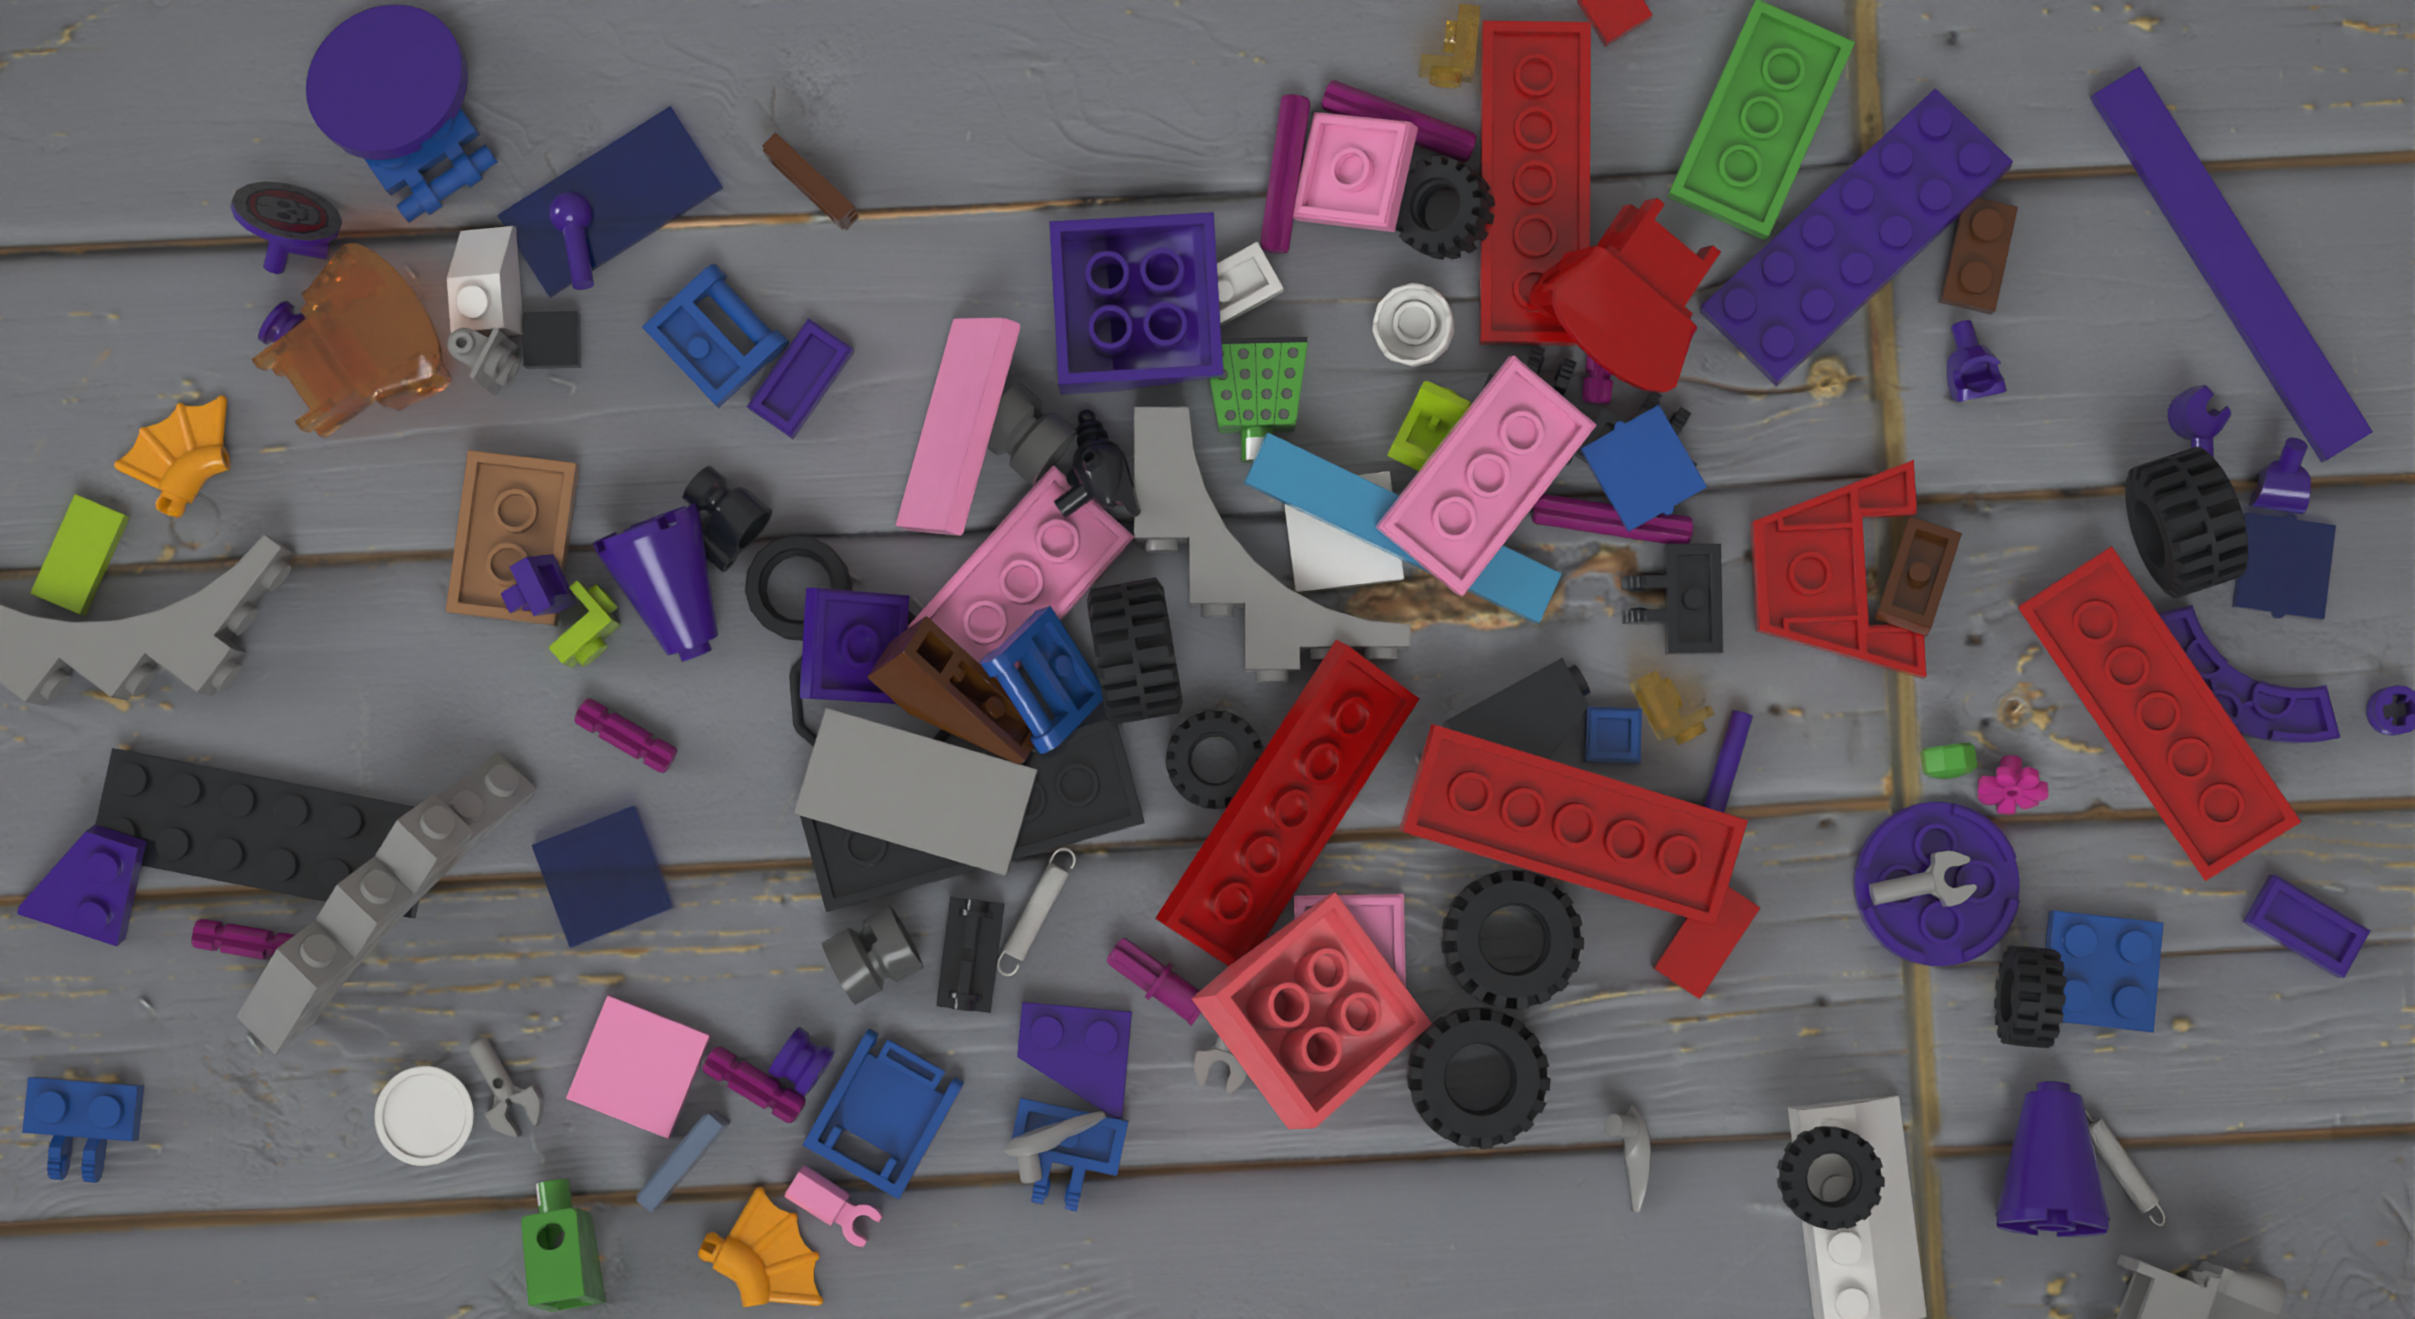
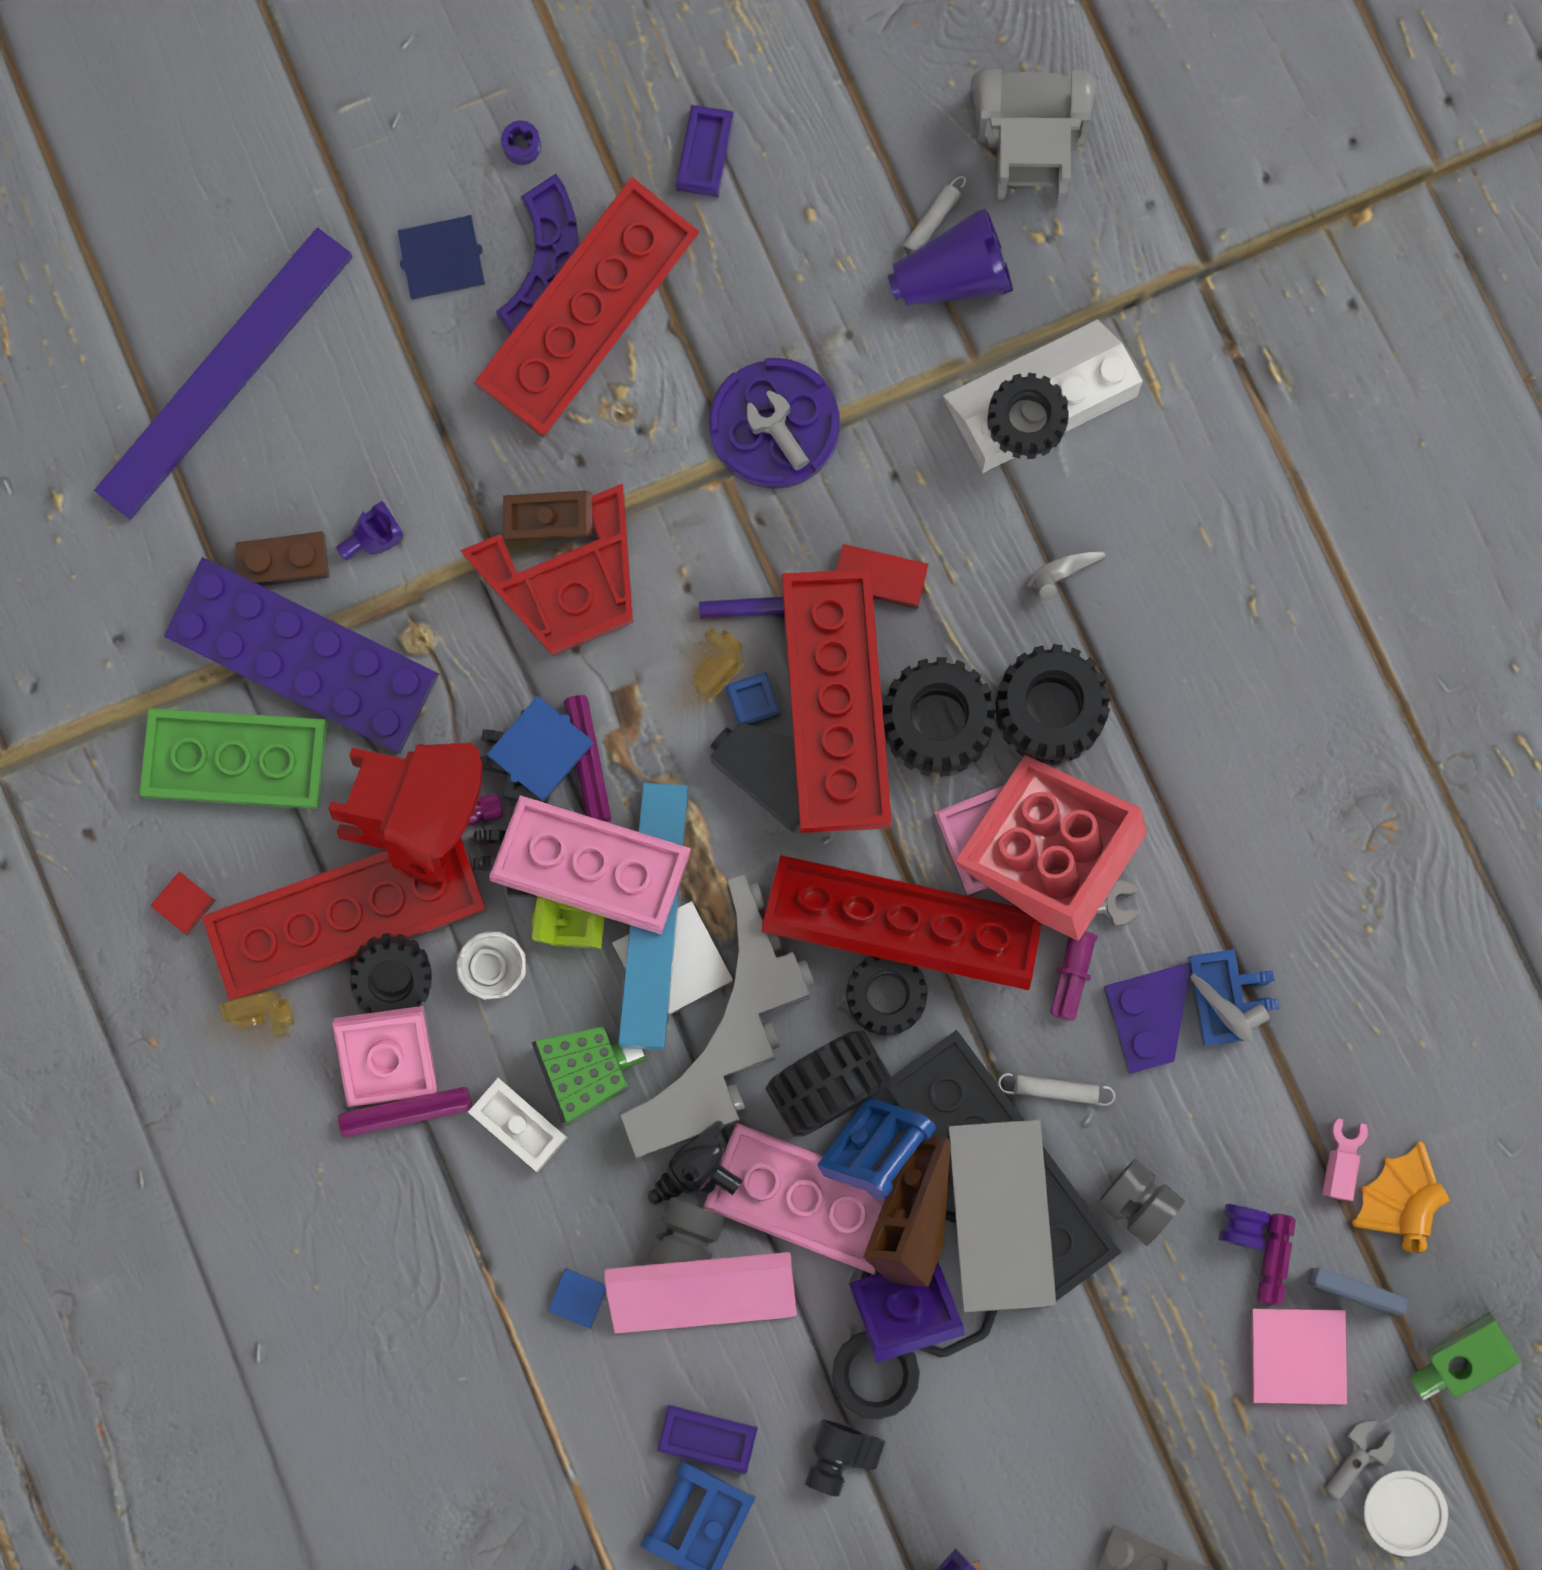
camera: 105 degrees left, 5 degrees down
clear blue tile [531,806,675,948] -> none
lime bracket [548,580,621,668] -> none
magenta axle [574,698,677,773] -> none
dark purple cone [592,503,718,661] -> none
reddish brown tile [762,132,859,231] -> none
blue container [803,1028,965,1199] -> none
black hinge [936,897,1005,1013] -> none
dark purple slope [1049,212,1224,395] -> none
magenta axle [1321,80,1477,162] -> none
black hinge [1621,544,1723,655] -> none
bright green tile [1920,742,1978,779] -> none
dark pink plant [1978,755,2049,815] -> none
black tyre [1994,946,2066,1048] -> none
blue plate [2045,910,2164,1033] -> none
black tyre [2125,447,2249,598] -> none
dark purple piece [2168,385,2231,458] -> none
dark purple piece [2248,437,2311,514] -> none
none -> blue tile [548,1268,606,1329]

